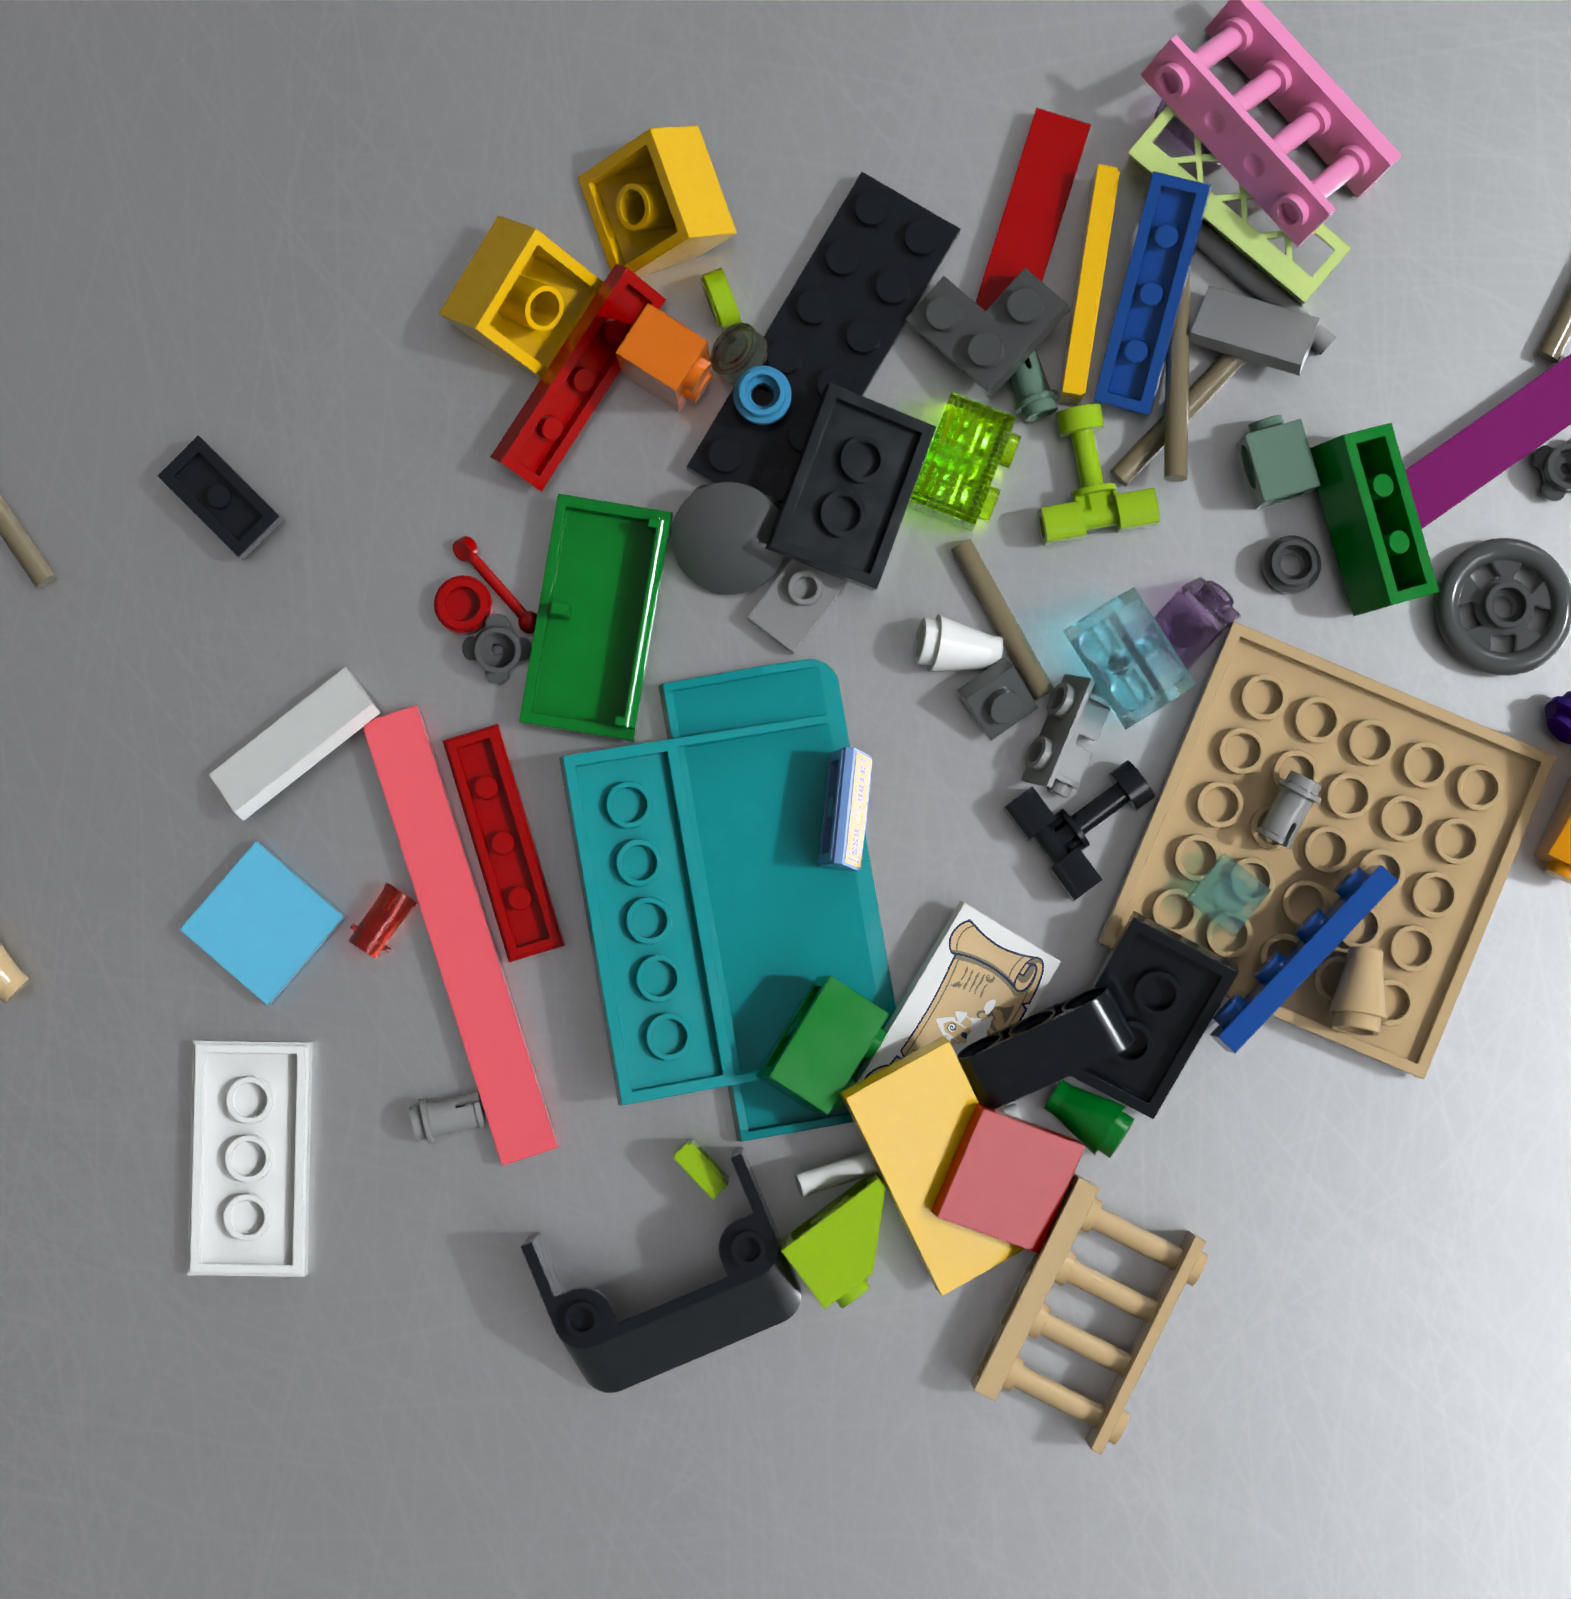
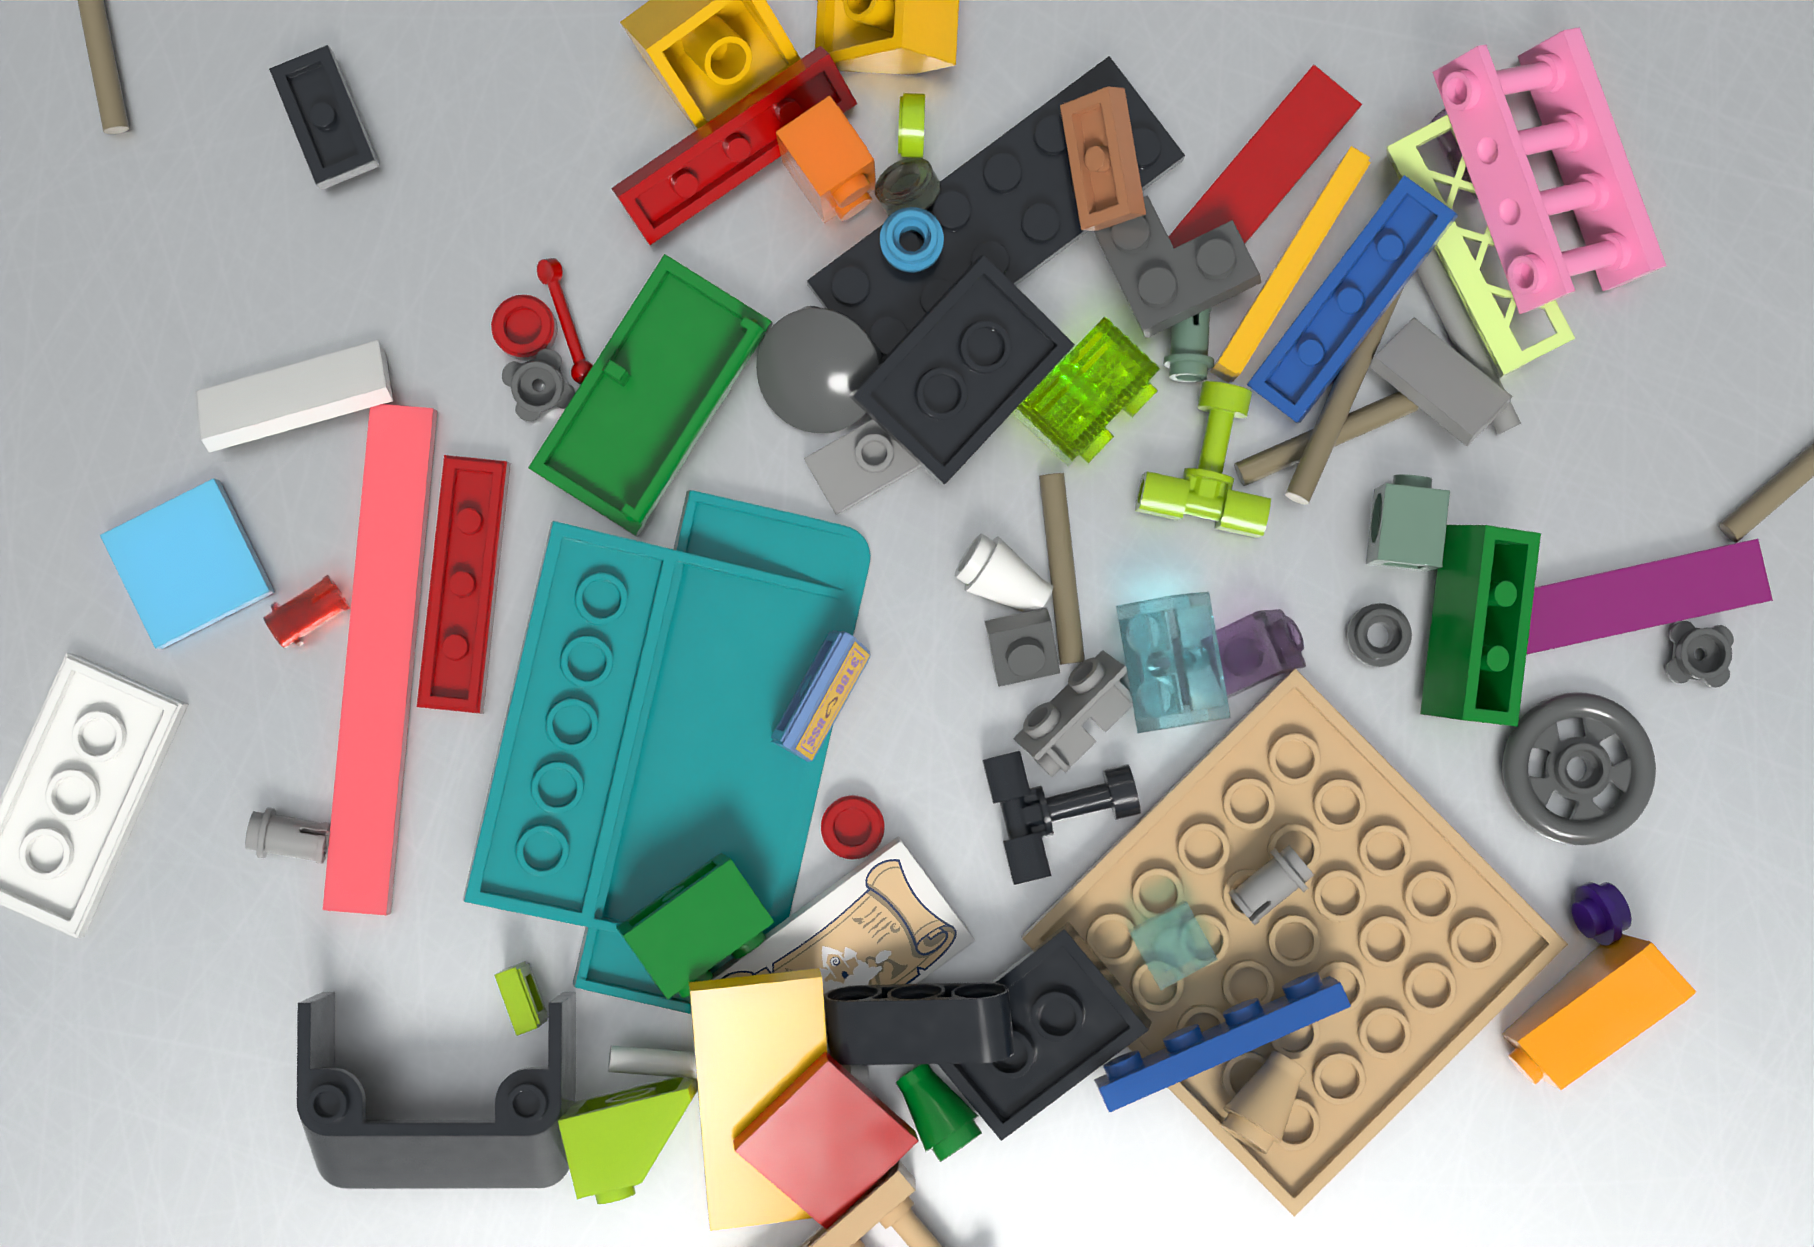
camera: 25 degrees right, 0 degrees up
none -> red tile [821,795,885,860]
none -> nougat plate [1060,86,1146,231]

